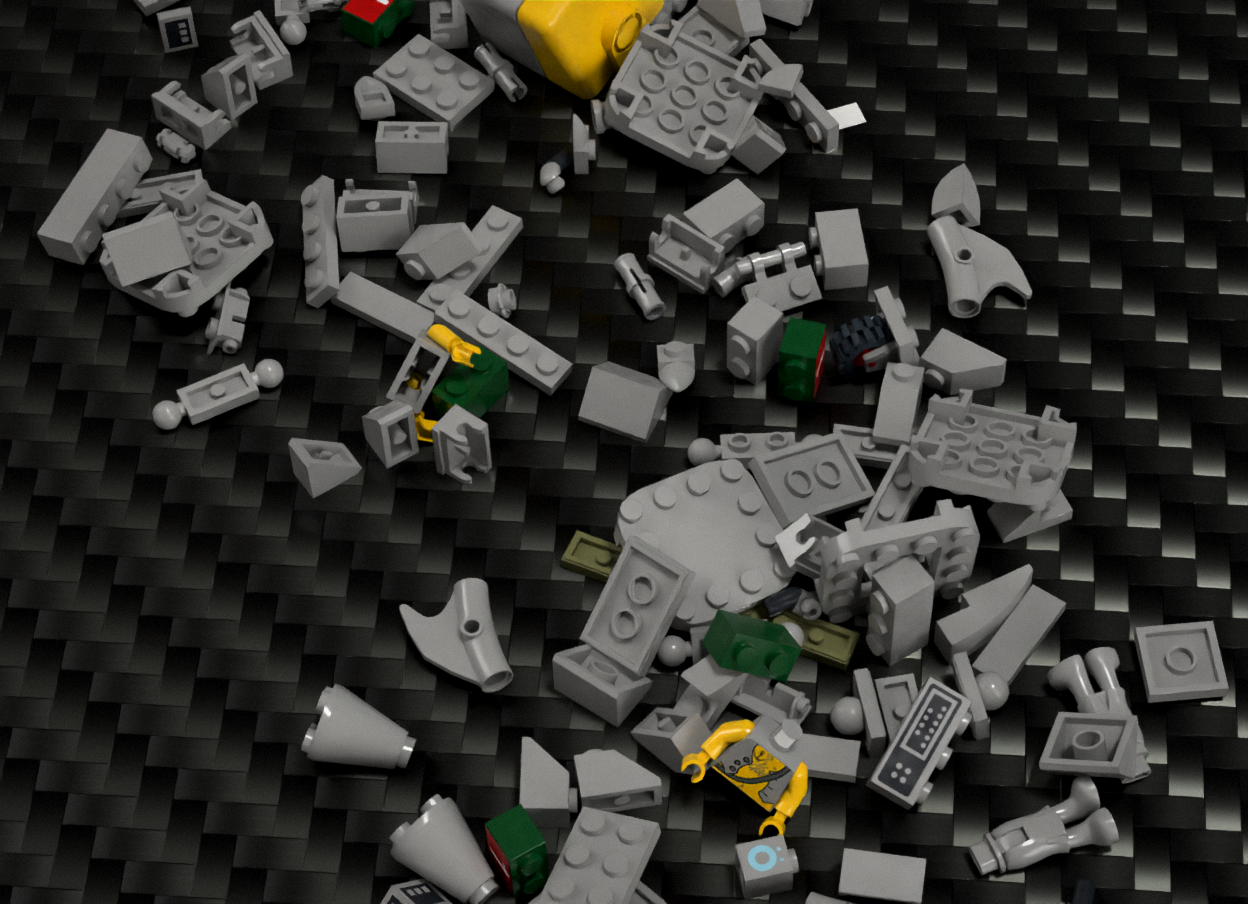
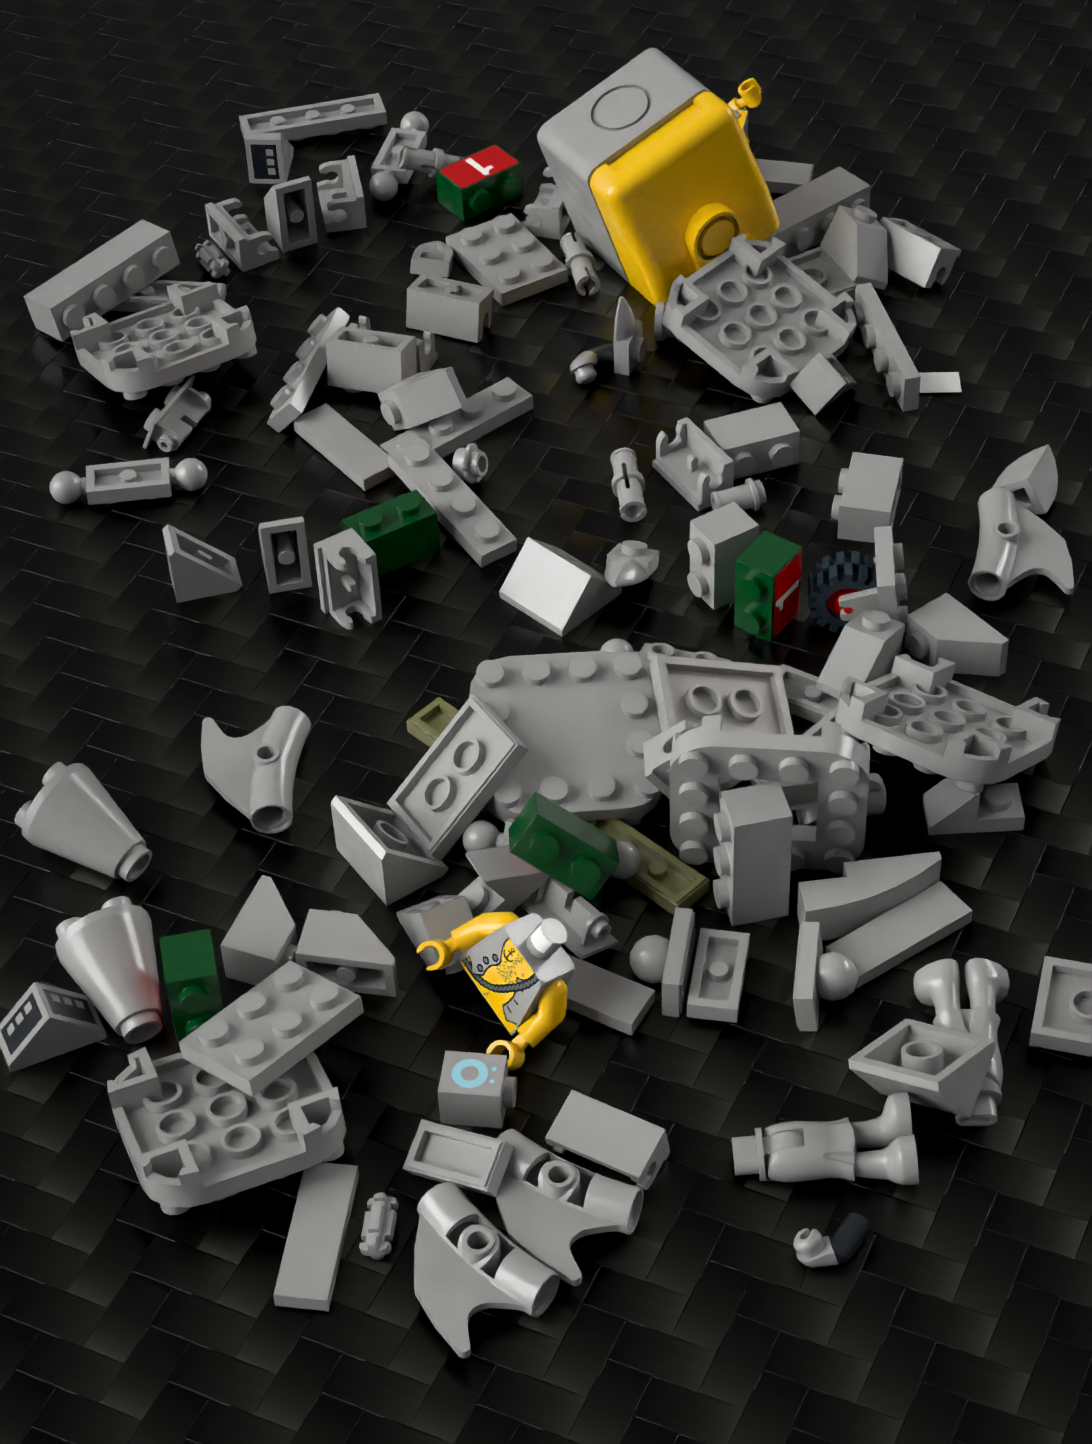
camera: 20 degrees right, 10 degrees down
light grey slope [102,211,192,287] -> none
torso [386,324,481,443] -> none
light grey plate [735,241,822,313] -> none
light grey tile [758,64,803,99] -> none
arm [763,586,822,620] -> none
brick [866,677,973,810] -> none

